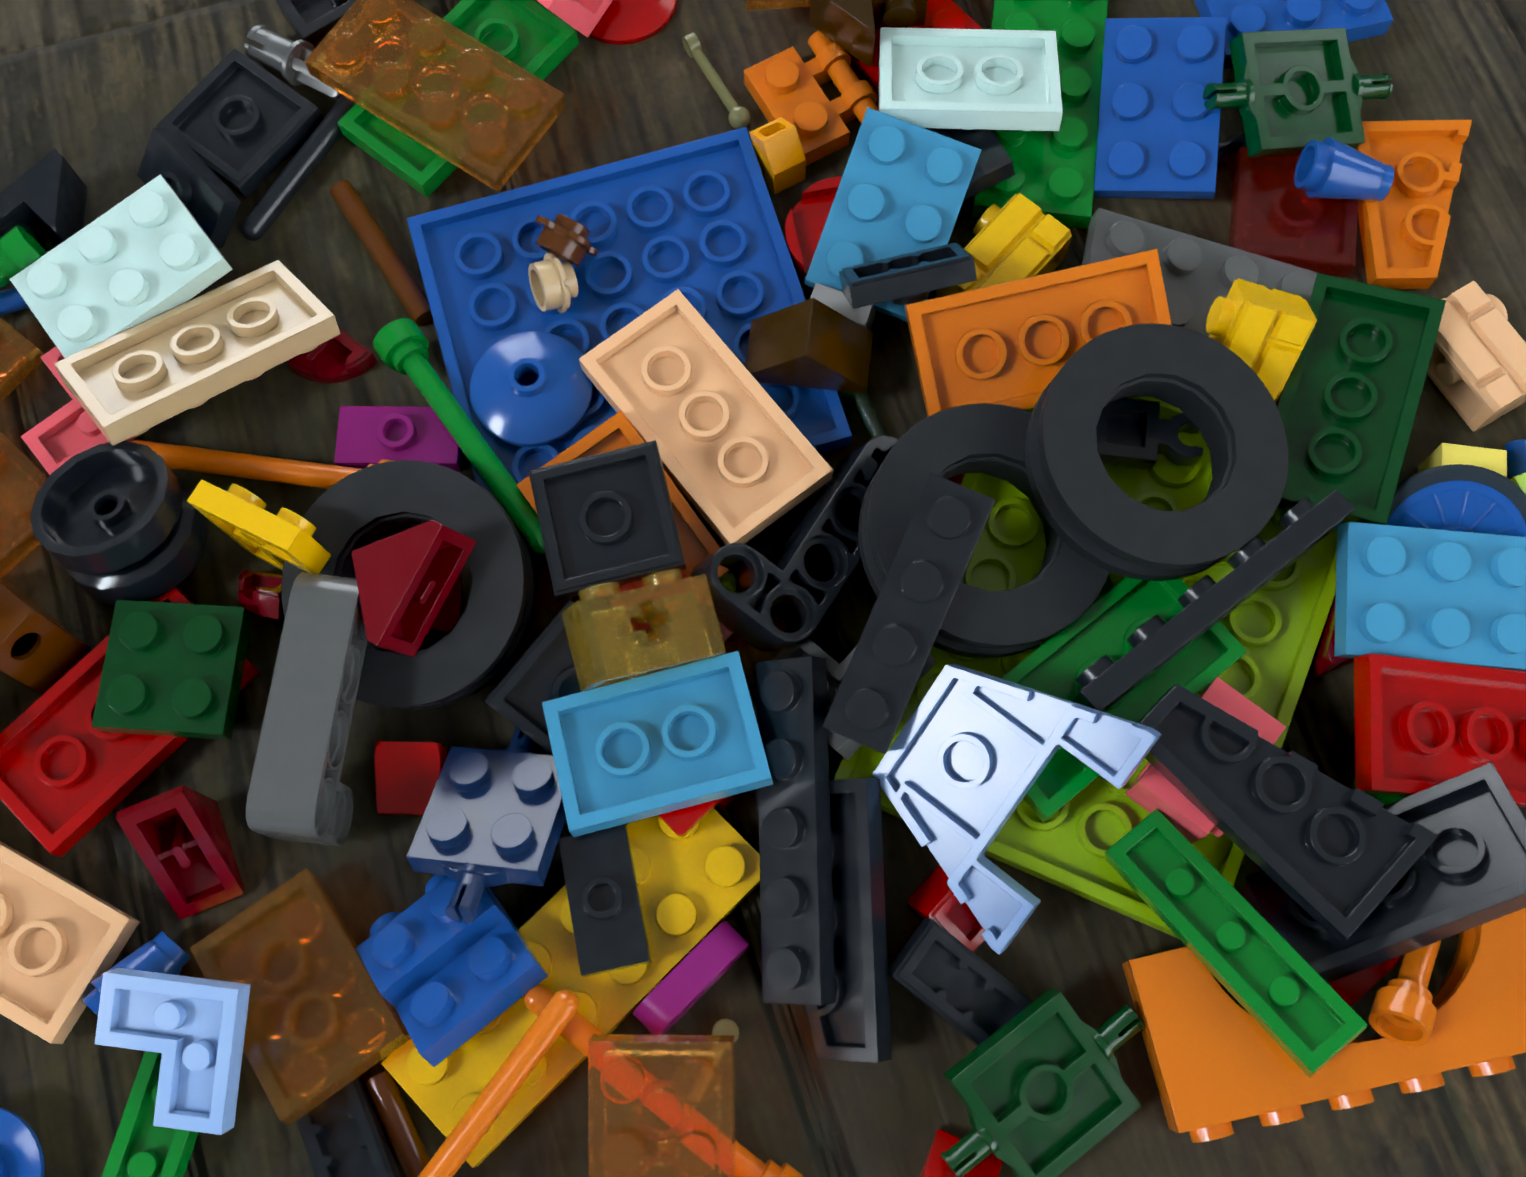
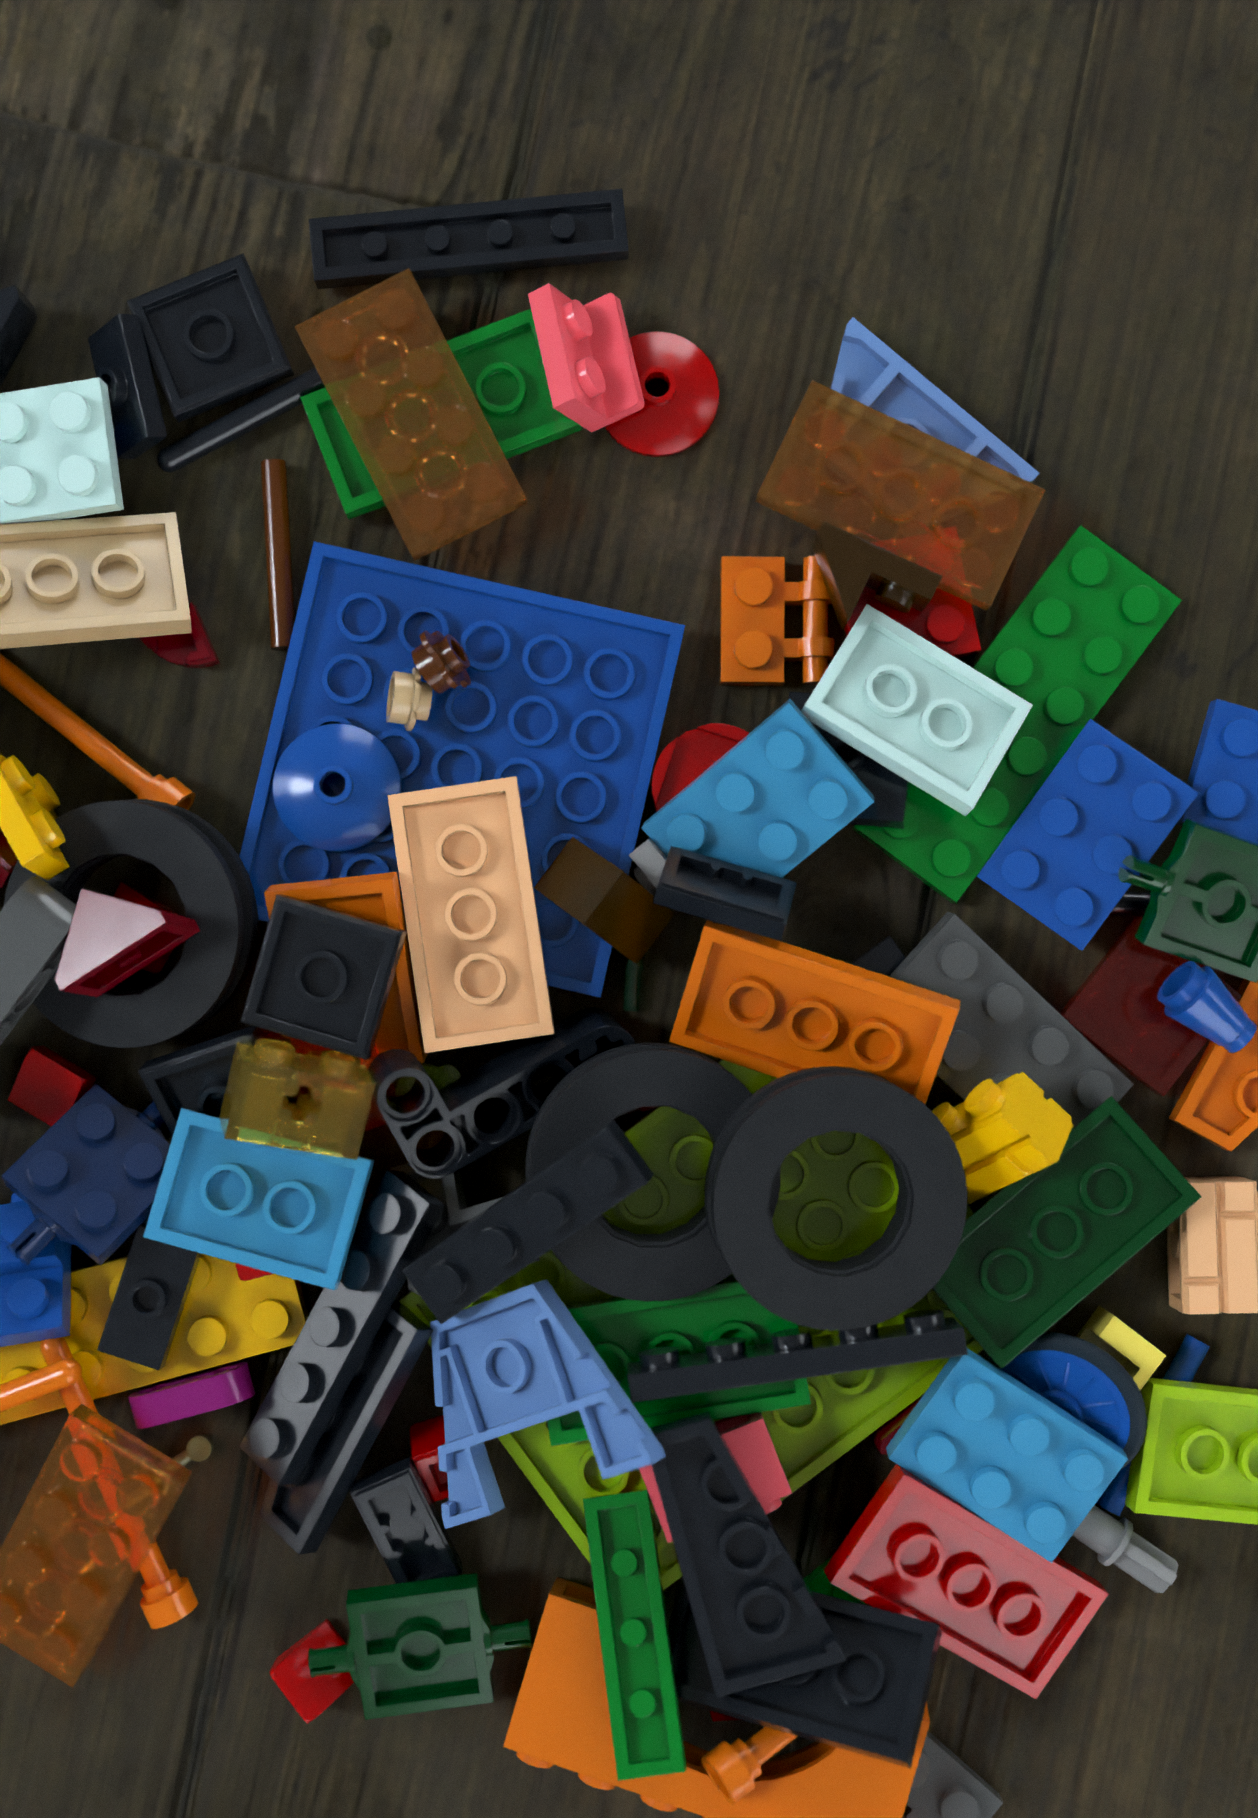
camera: 25 degrees right, 15 degrees up
dark grey axle [244,24,353,99] -> none
magenta plate [334,406,463,472] -> none
green piece [373,318,546,555] -> none
olive hinge [682,32,751,129] -> none
light orange piece [749,117,806,195] -> none
yellow brick [935,193,1072,298] -> none
black plate [1096,398,1203,470] -> none

